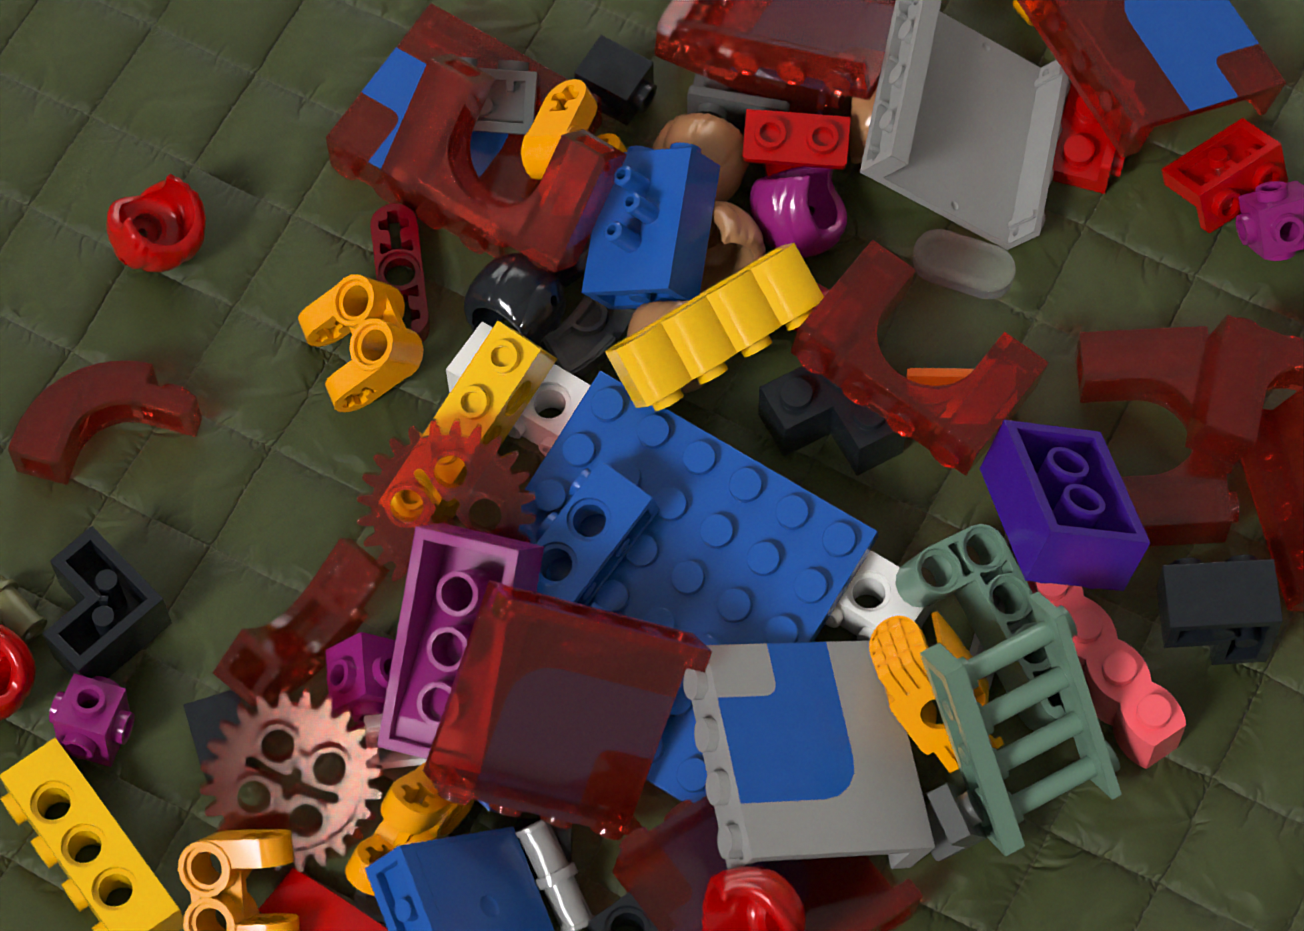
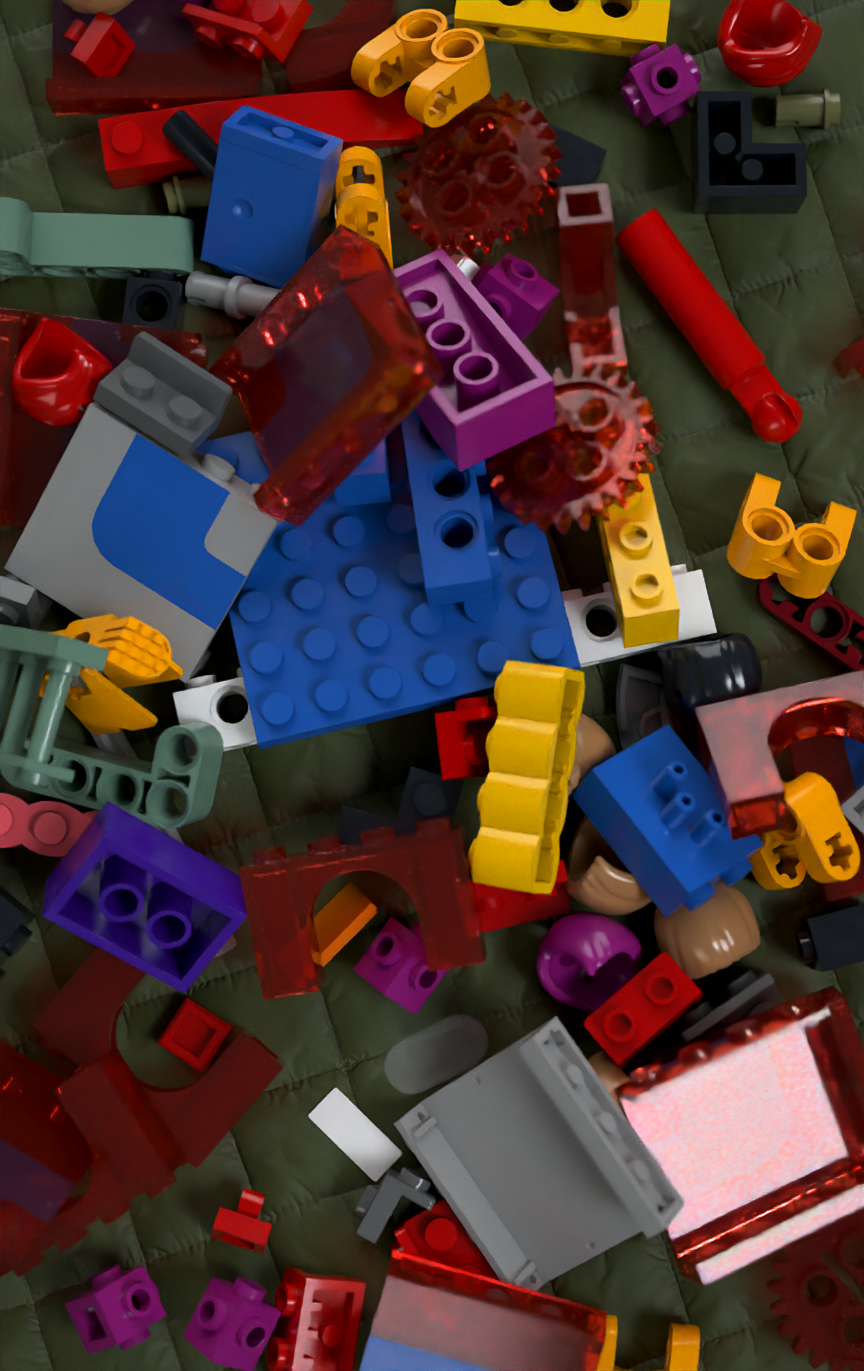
camera: 135 degrees right, 20 degrees up
none -> dark grey bracket [93,331,232,459]
none -> red tile [157,996,233,1073]
none -> red tile [212,1188,272,1255]
none -> white sticker [308,1088,402,1181]
none -> magenta brick [353,916,454,1015]
none -> dark grey bracket [353,1166,436,1244]
none -> red bracket [435,697,498,780]
none -> red piece [614,209,803,444]

